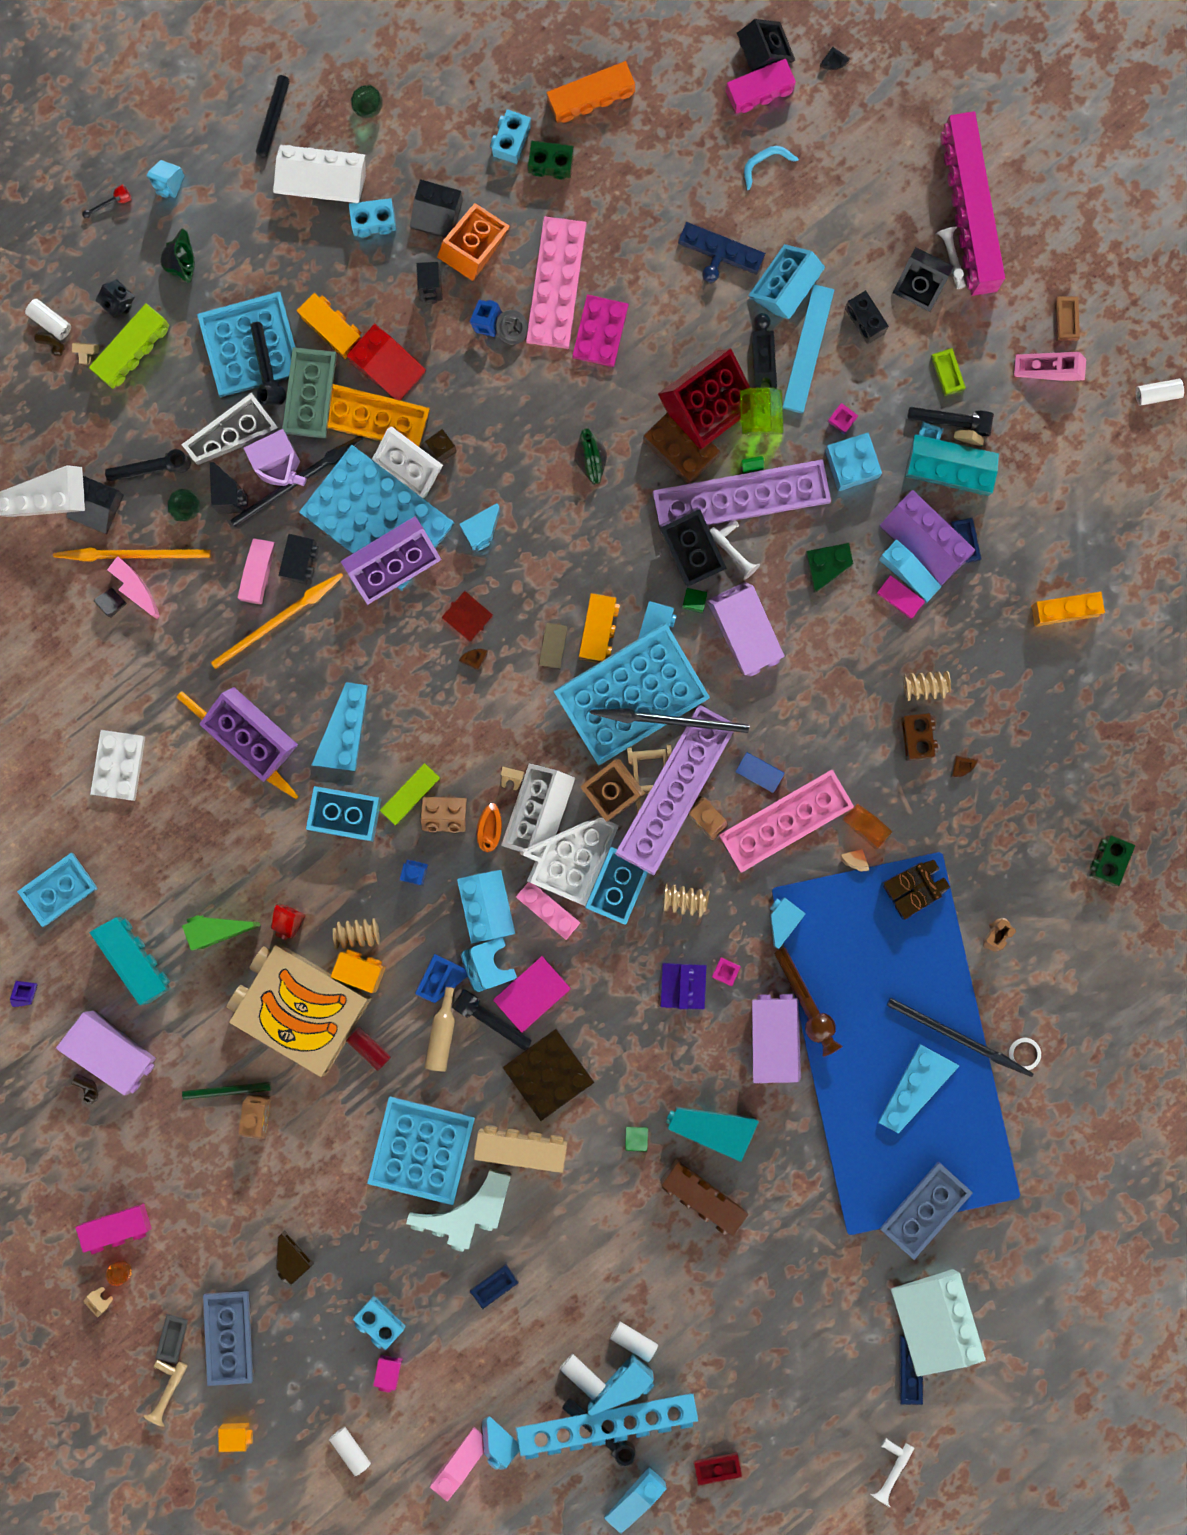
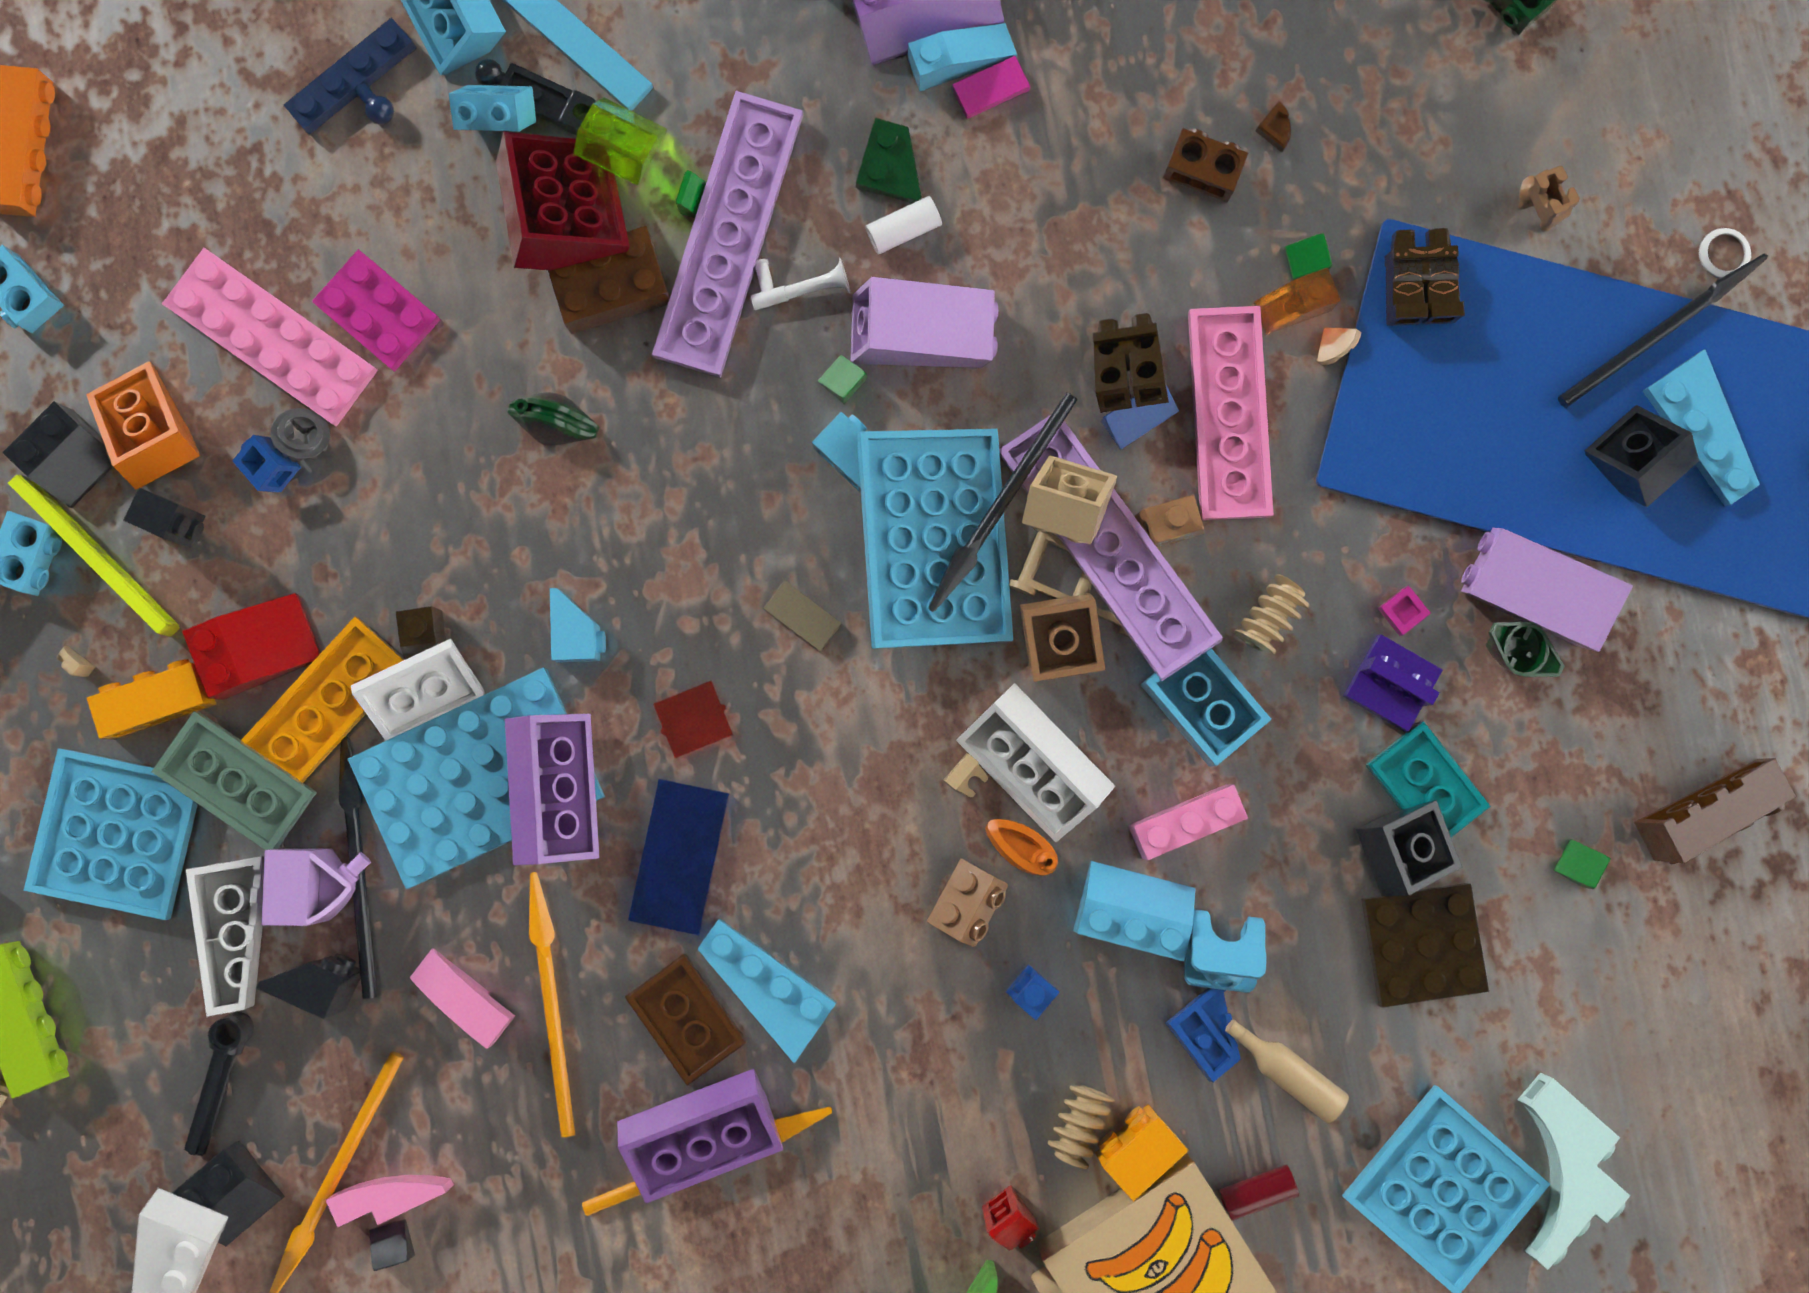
camera: 70 degrees left, 0 degrees up
clear green hair [168,489,200,522] -> none
black axle [250,322,286,405] -> none
black brick [278,534,319,585] -> none
medium azure brick [306,786,382,842] -> none
lime tile [379,763,441,826] -> none
black axle [452,989,532,1050] -> none
reddish brown tile [459,649,488,671] -> none
dark blue tile [470,1264,519,1310] -> none
tan brick [474,1126,568,1173] -> none
dark pink tile [493,956,571,1033] -> none
white wing [520,816,619,906] -> none
dark green brick [528,141,574,180] -> none
light orange brick [579,593,620,663] -> none
black brick [658,507,727,587] -> none
teal slope [665,1107,759,1162] -> none
medium azure slope [769,897,805,949] -> none
reddish brown piece [774,947,843,1057] -> none
medium azure brick [824,432,882,491] -> none
dark pink plate [828,403,858,435] -> none
tan piece [903,671,951,701] -> none
none -> neon yellow tile [8,474,180,637]
none -> tan tile [56,646,96,677]
none -> medium azure brick [449,85,536,132]
none -> reddish brown tile [625,953,747,1086]
none -> clear blue tile [628,779,730,935]
none -> white piece [865,196,942,255]
none -> tan slope [1022,455,1117,545]
none -> dark brown hips [1093,313,1169,413]
none -> green slope [1284,233,1332,281]
none -> black slope [1356,800,1462,896]
none -> teal tile [1365,721,1491,838]
none -> dark green hat [1486,622,1565,677]
none -> black slope [1584,405,1699,507]

